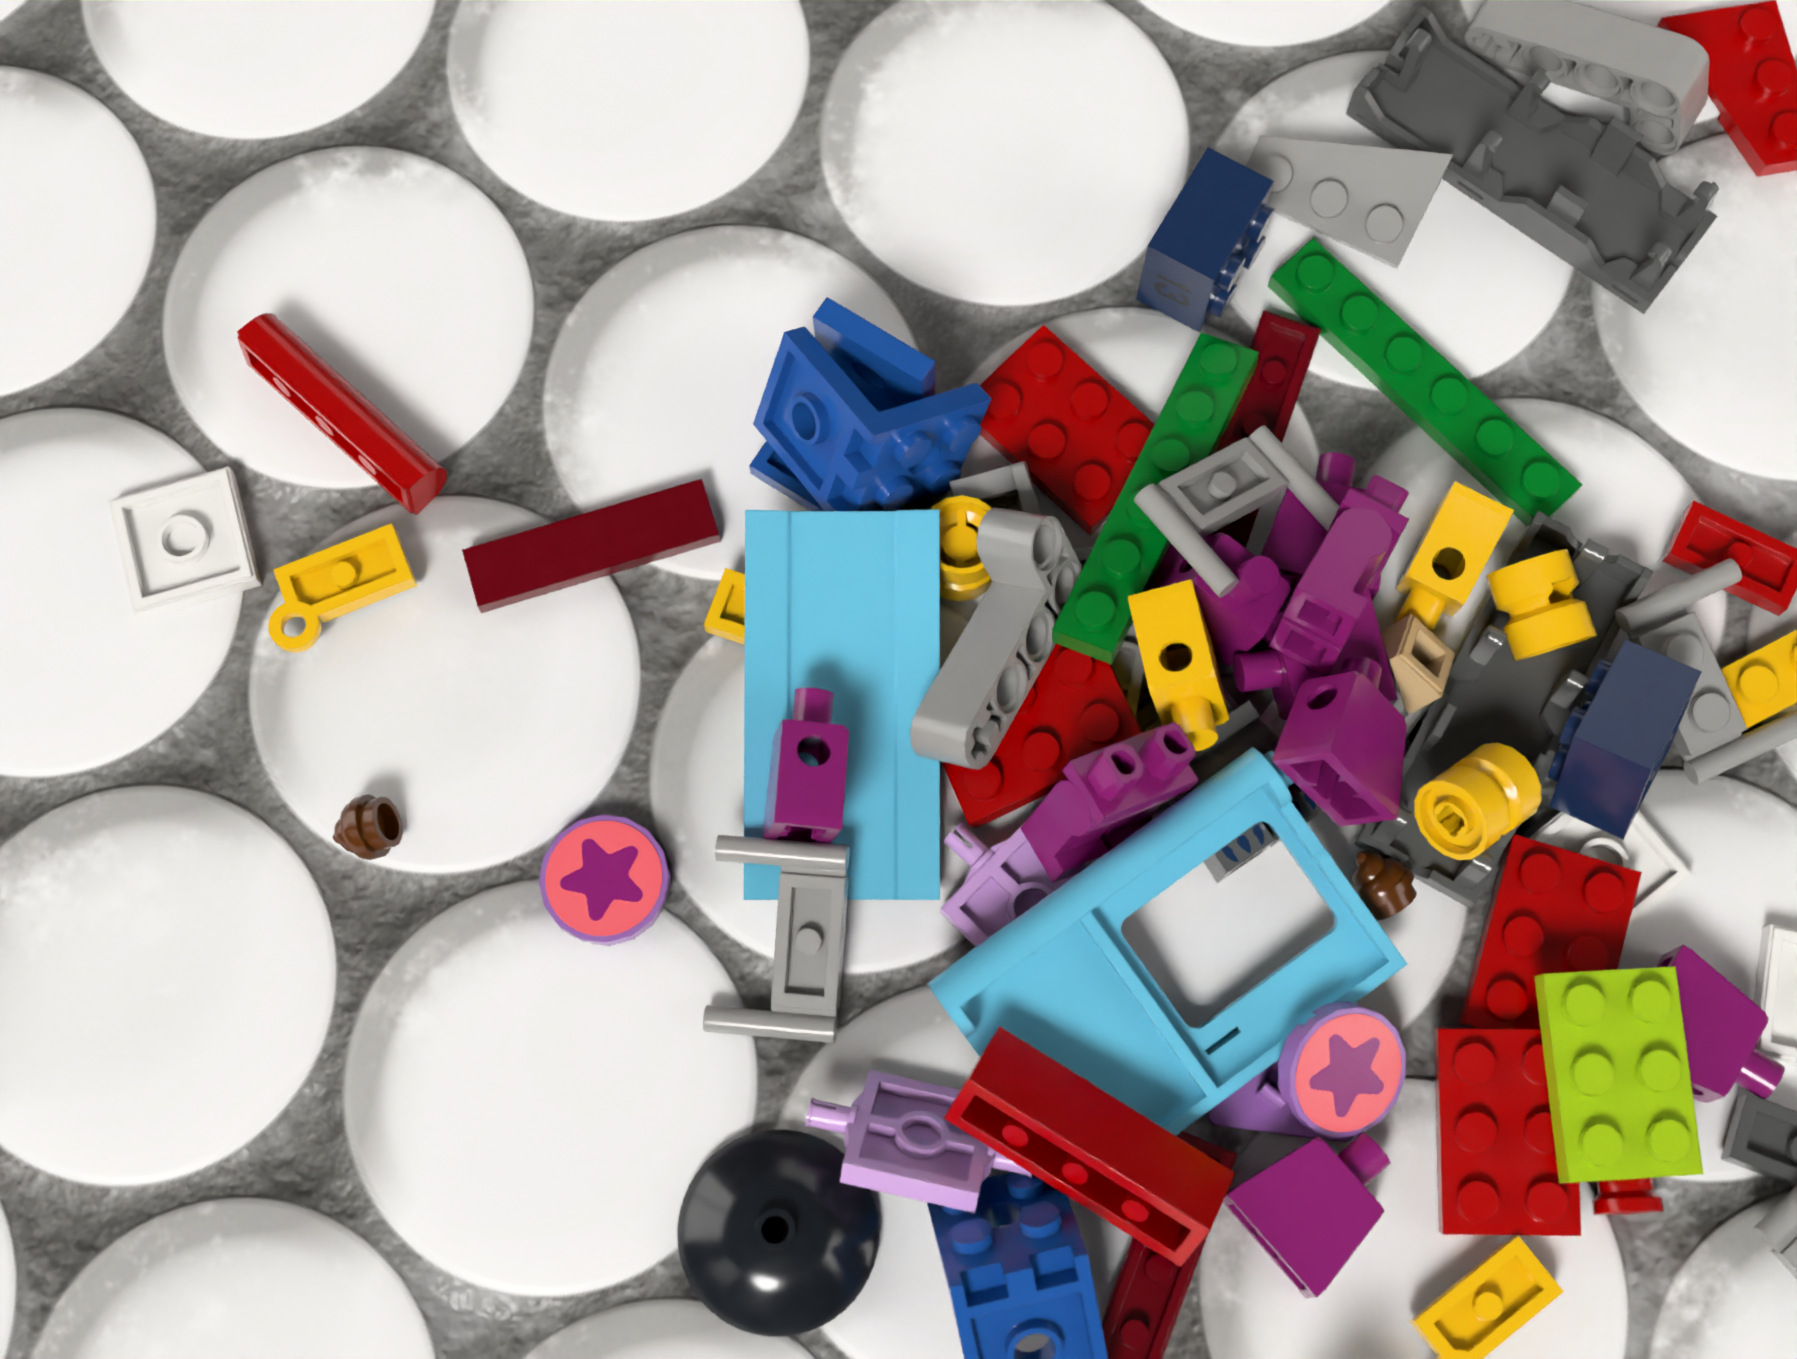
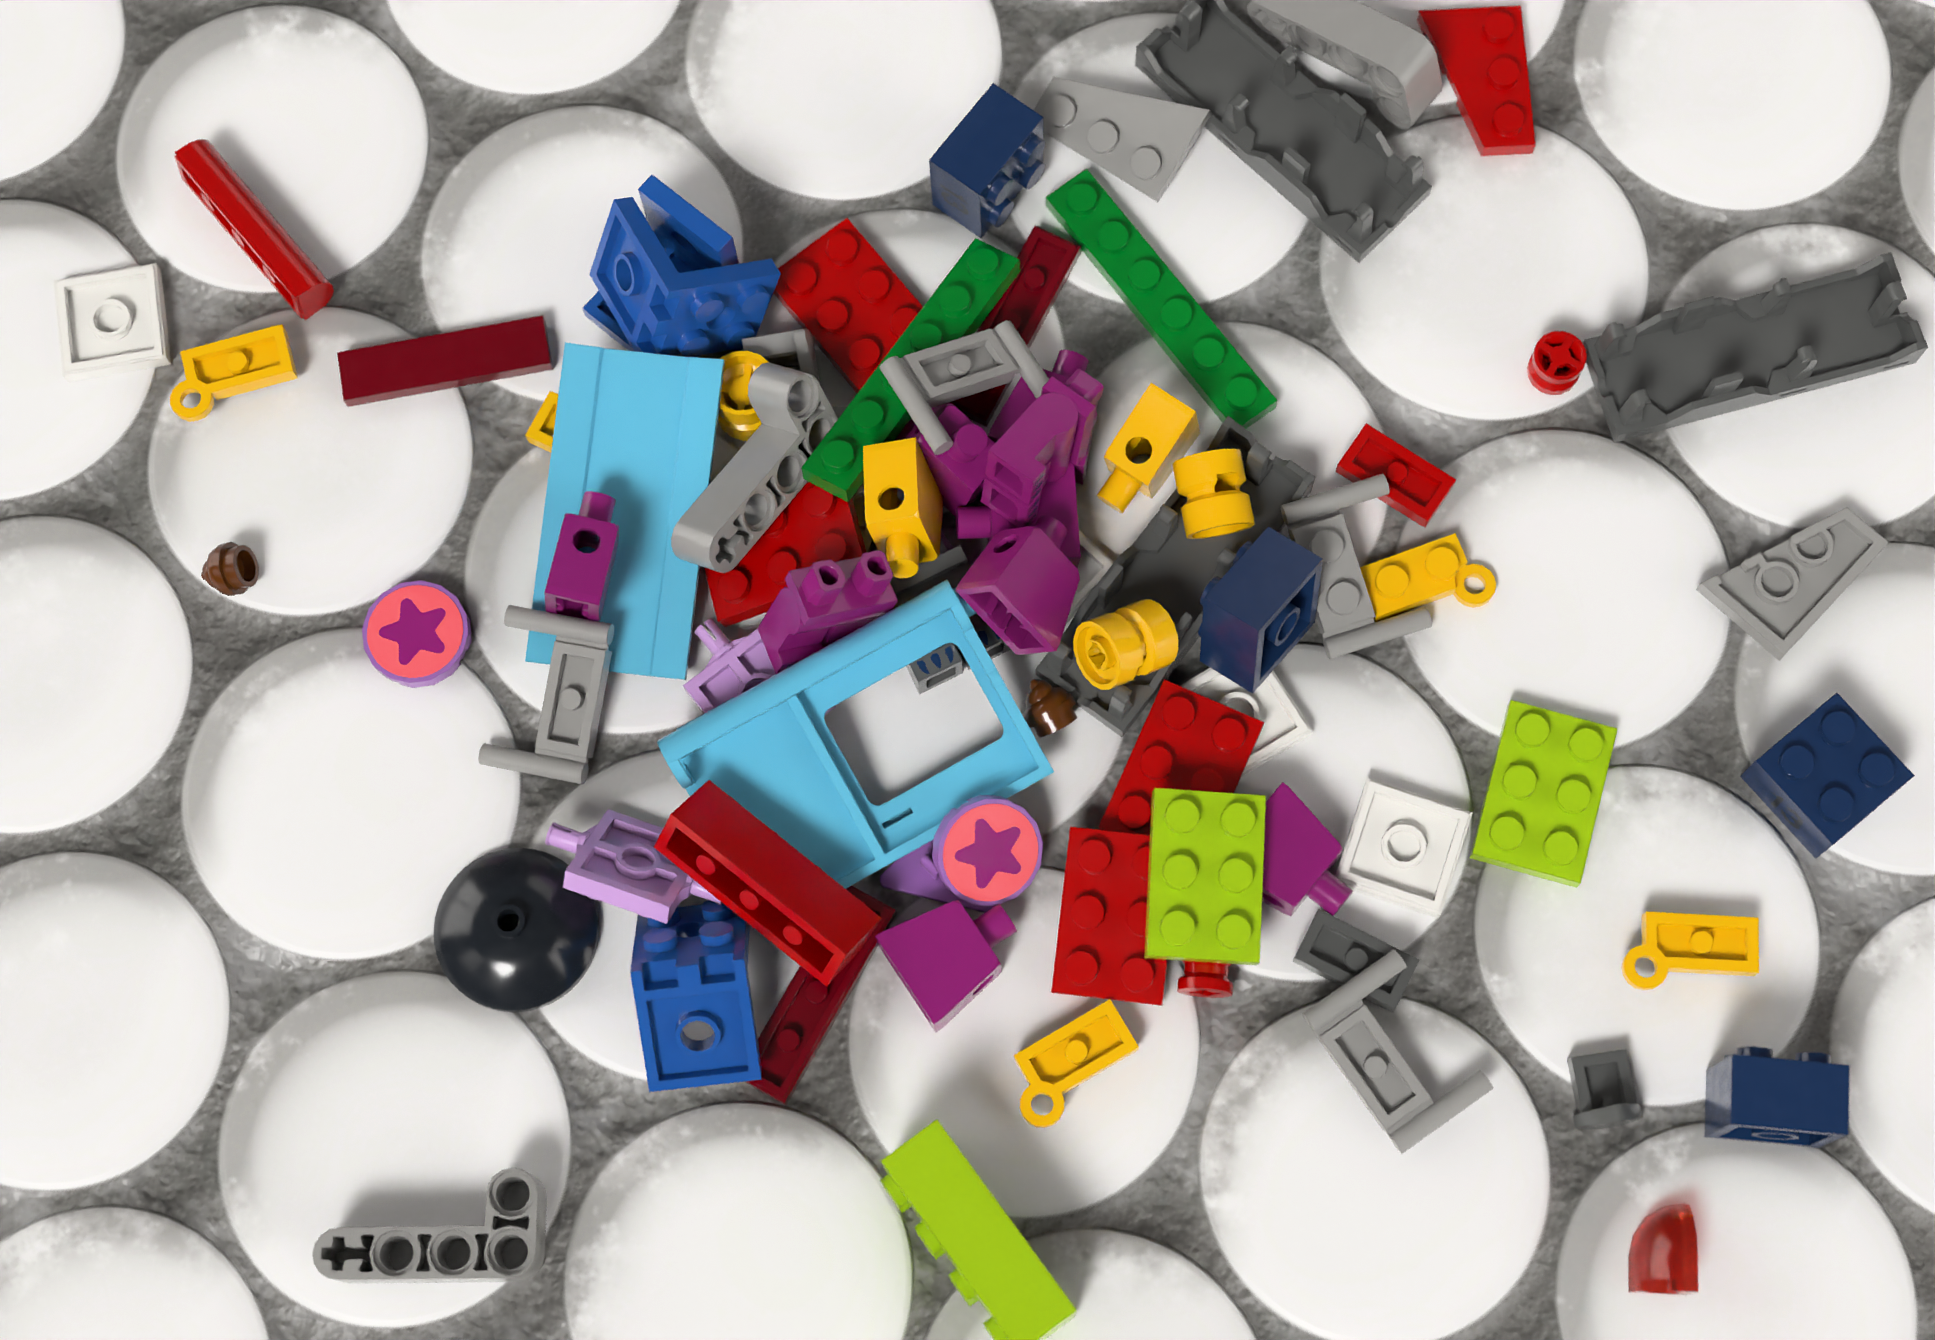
camera: 10 degrees right, 0 degrees up
tan slope [1381,614,1455,714] -> none

